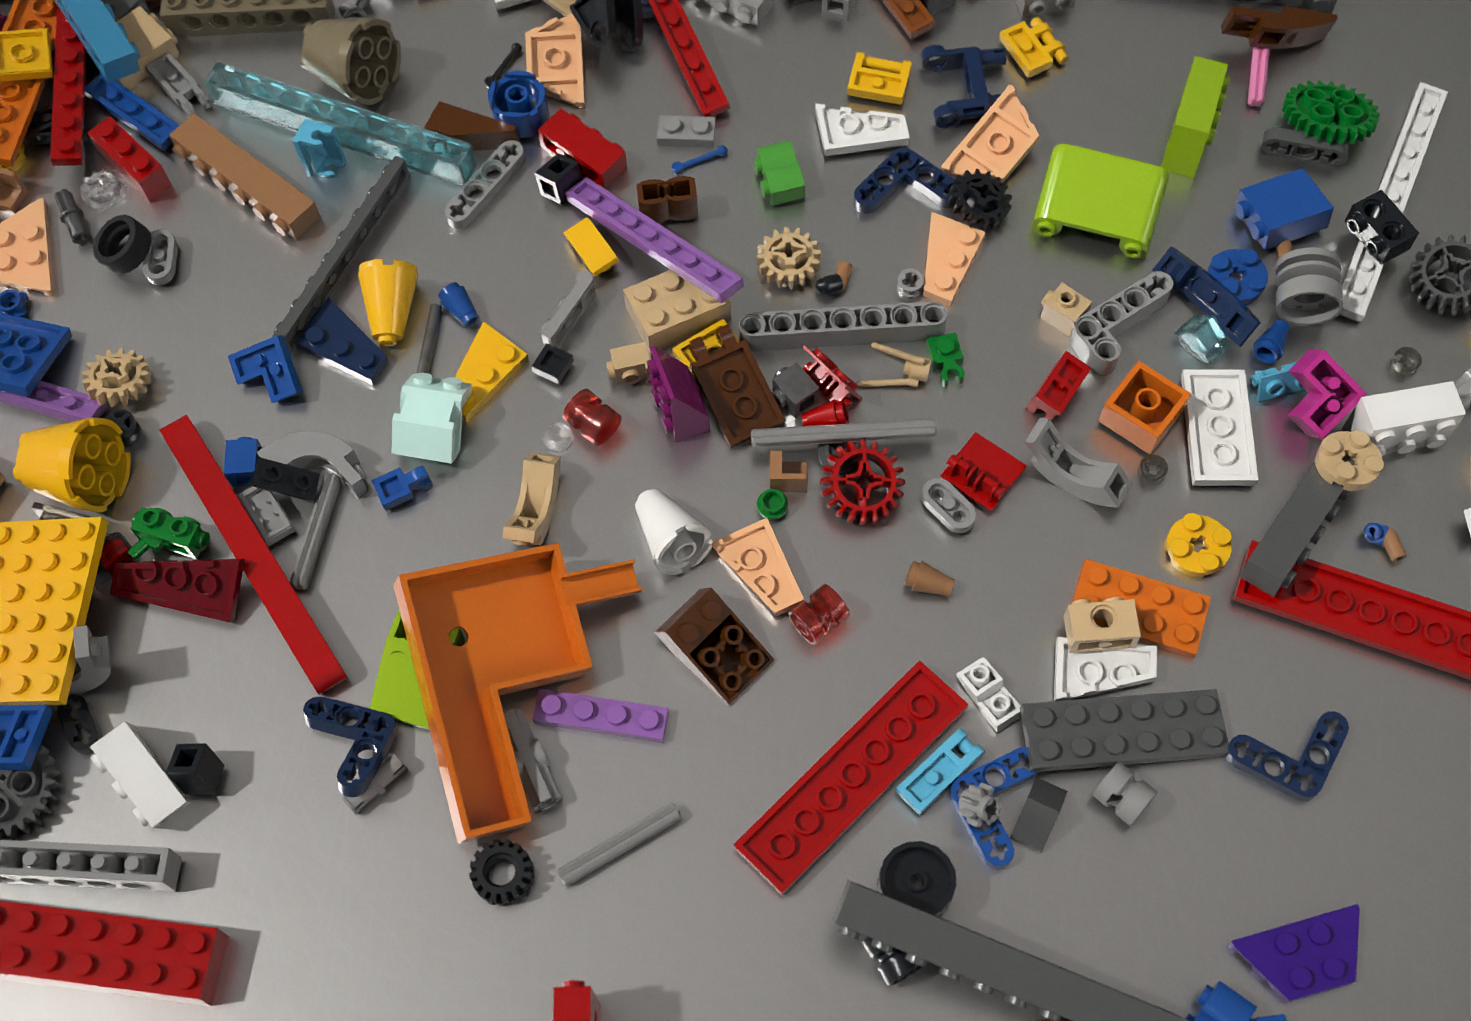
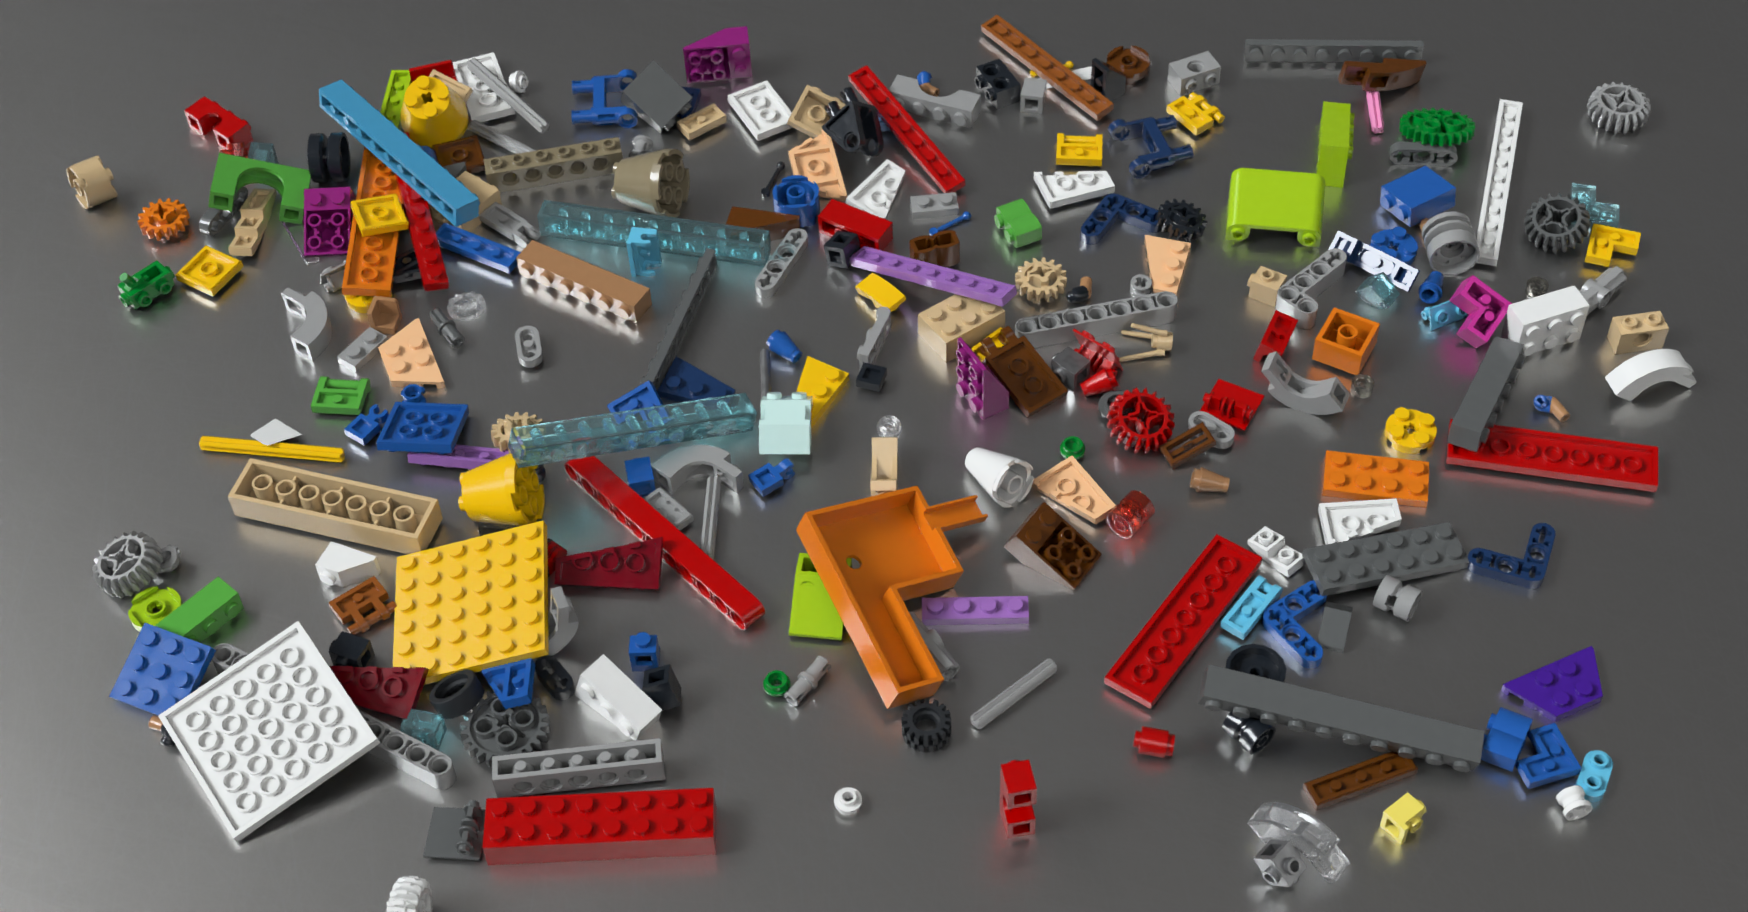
camera: 10 degrees left, 15 degrees down
red brick [87,116,172,202] -> none
black tyre [93,214,152,274] -> none
green brick [127,507,210,561] -> none
black hinge [250,457,320,503] -> none
dark blue beam [303,696,396,797] -> none
yellow cone [358,259,418,346] -> none
clear red wheel [562,389,621,446] -> none
tan brick [606,342,650,385] -> none
light grey axle [751,419,937,448] -> none
medium nougat panel [770,451,808,492] -> none
green plate [926,332,964,387] -> none
light nougat wing [941,84,1039,183] -> none
light grey gear [959,783,1002,828] -> none
tan brick [1063,597,1141,653] -> none
white plate [1181,369,1258,486] -> none
tan plate [1315,430,1384,491] -> none
black brick [1344,189,1419,265] -> none
none -> clear light blue brick [508,393,757,468]
none -> blue brick [629,632,660,672]
none -> green plate [763,670,791,697]
none -> white plate [834,787,862,815]
none -> white wing [845,159,906,219]
none -> red brick [1133,726,1175,758]
none -> reddish brown tile [1159,422,1217,470]

